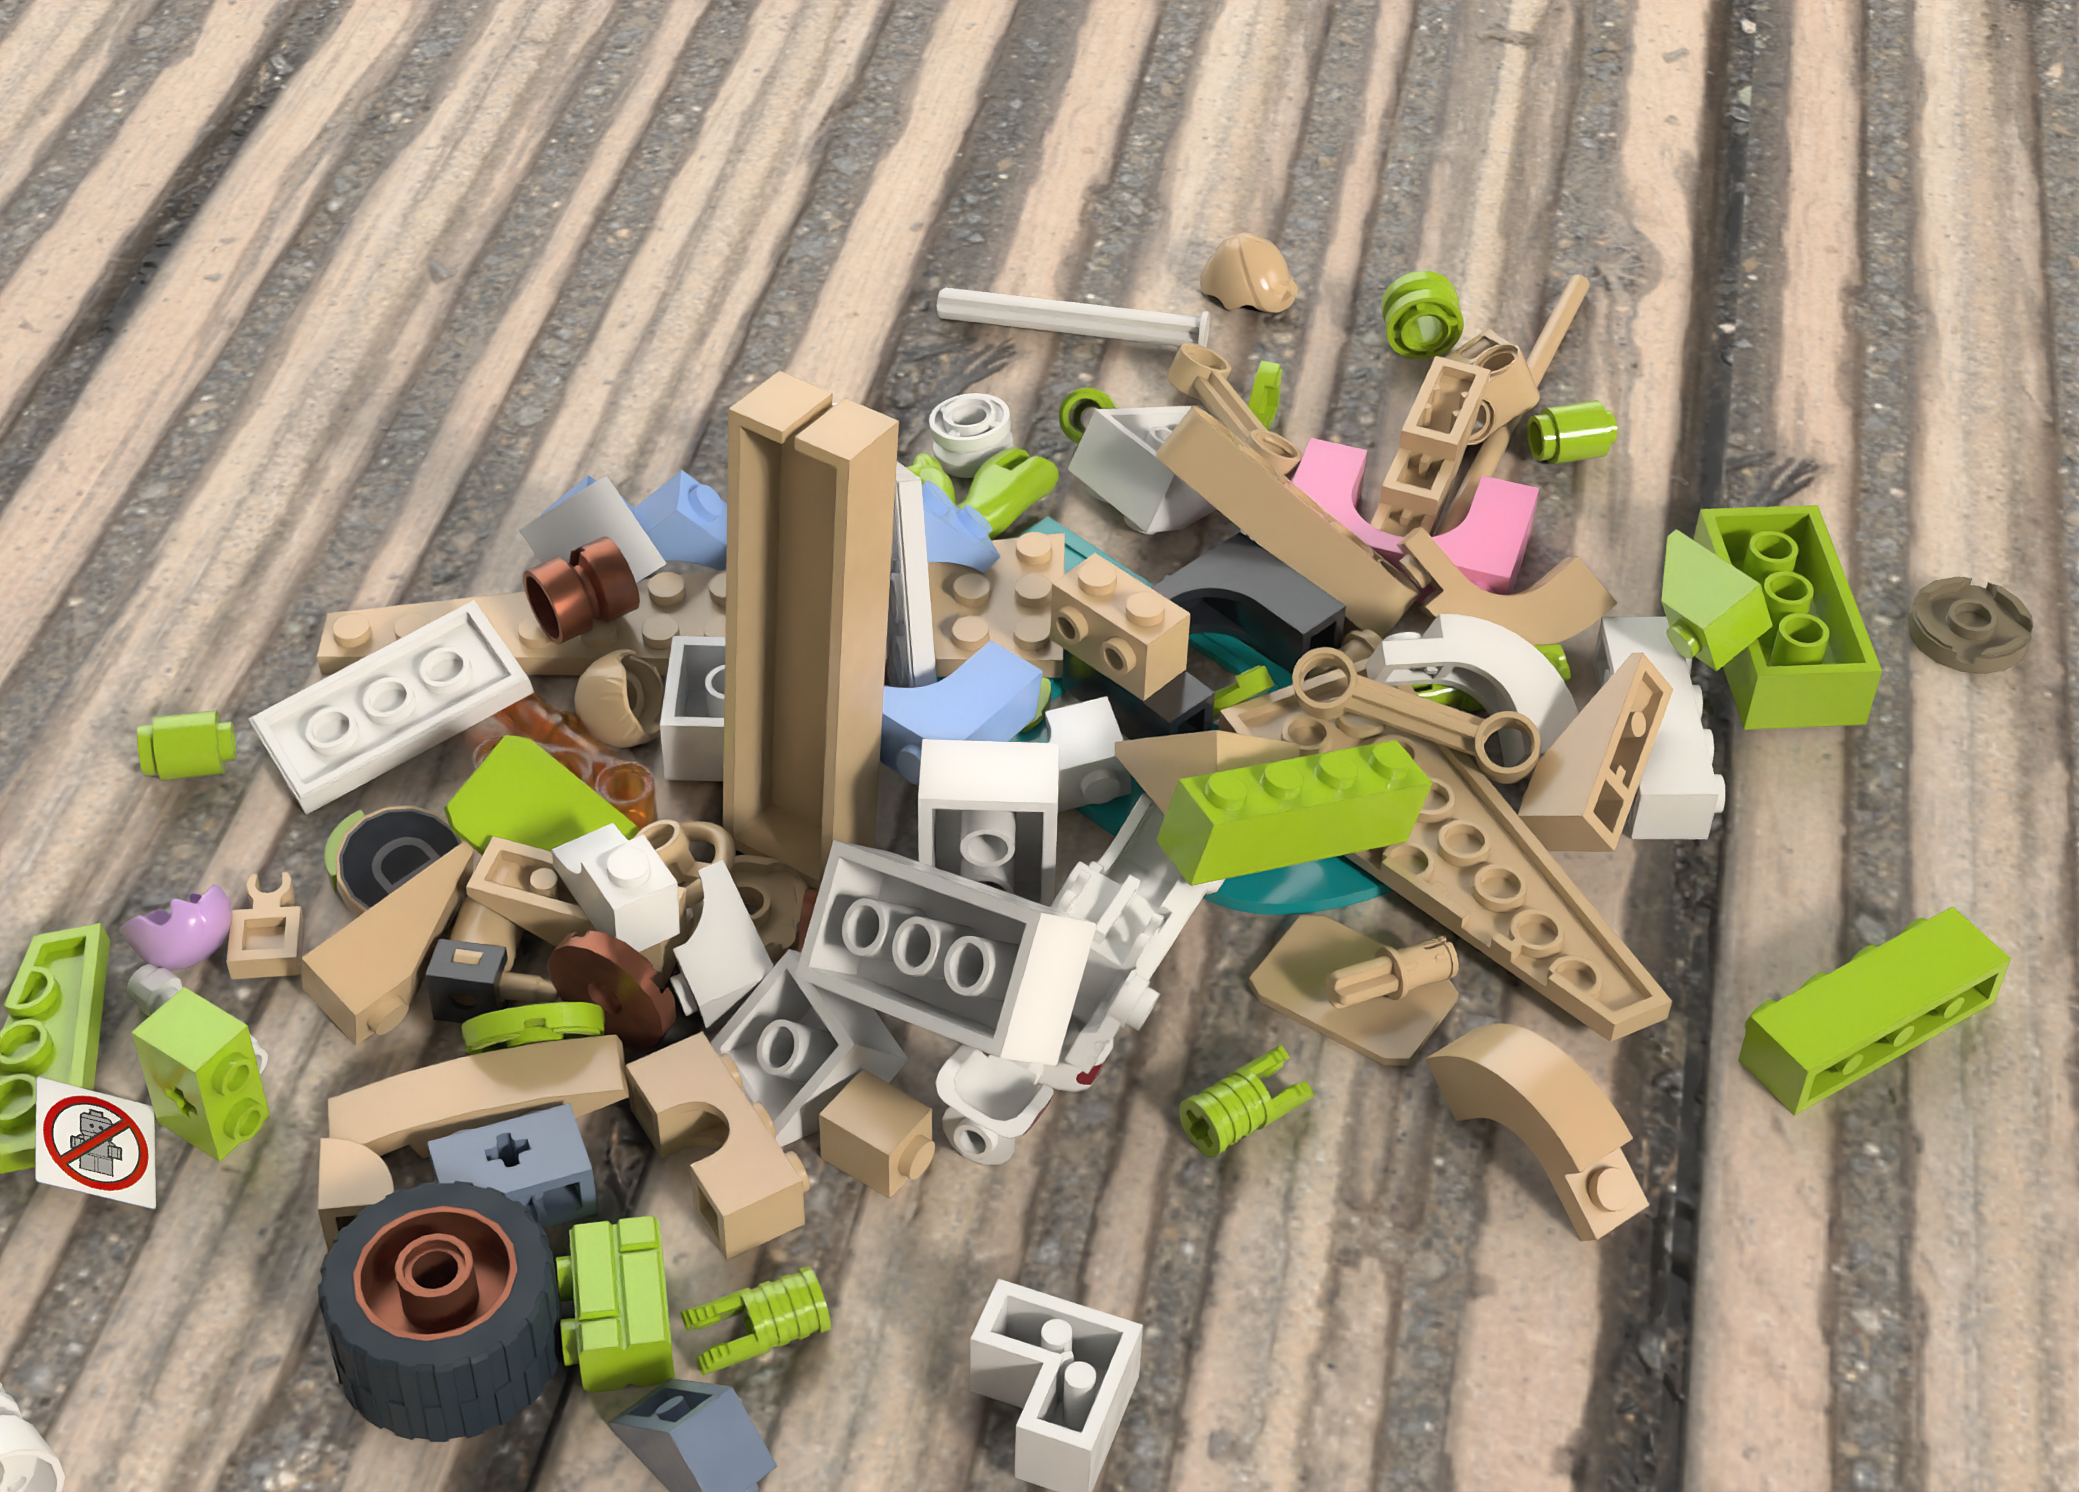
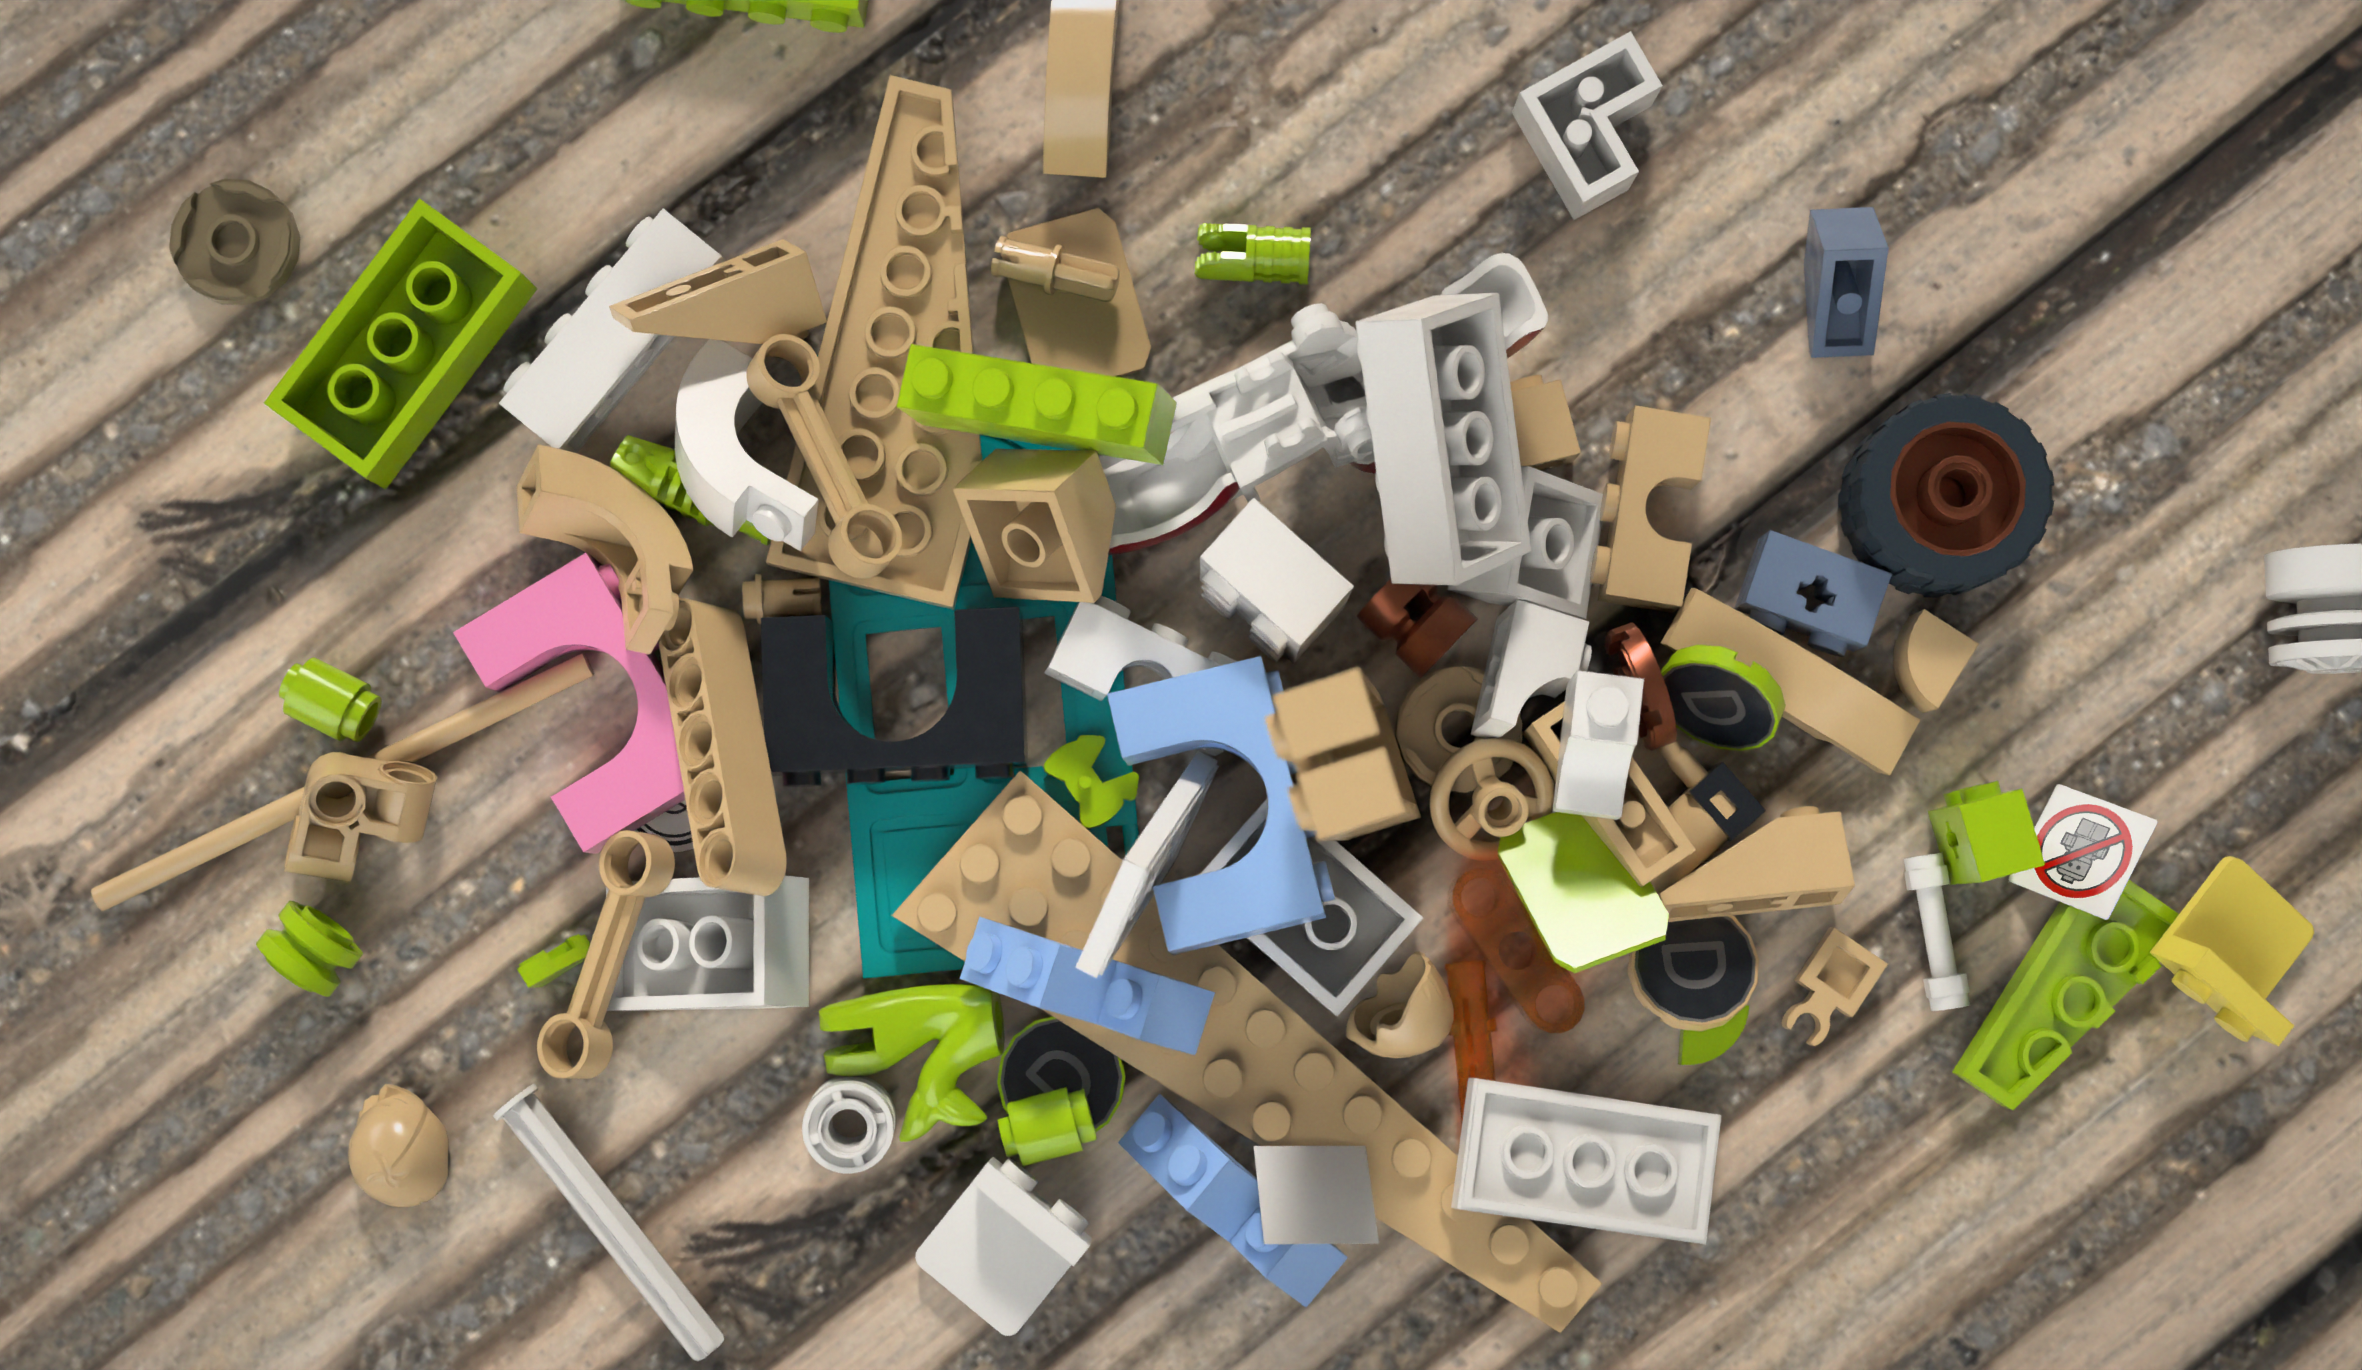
camera: 135 degrees left, 40 degrees up
lavender hair [119,884,232,971] -> none
lime brick [137,710,237,781] -> none
copper wheel [523,536,640,645] -> none
lime brick [556,1215,675,1393] -> none
lime hinge [680,1265,831,1376] -> none
tan brick [1050,553,1190,701] -> none
lime brick [1059,387,1119,444] -> none
lime tile [1213,665,1274,721] -> none
tan slope [1370,356,1491,537] -> none
lime slope [1661,529,1773,671] -> none

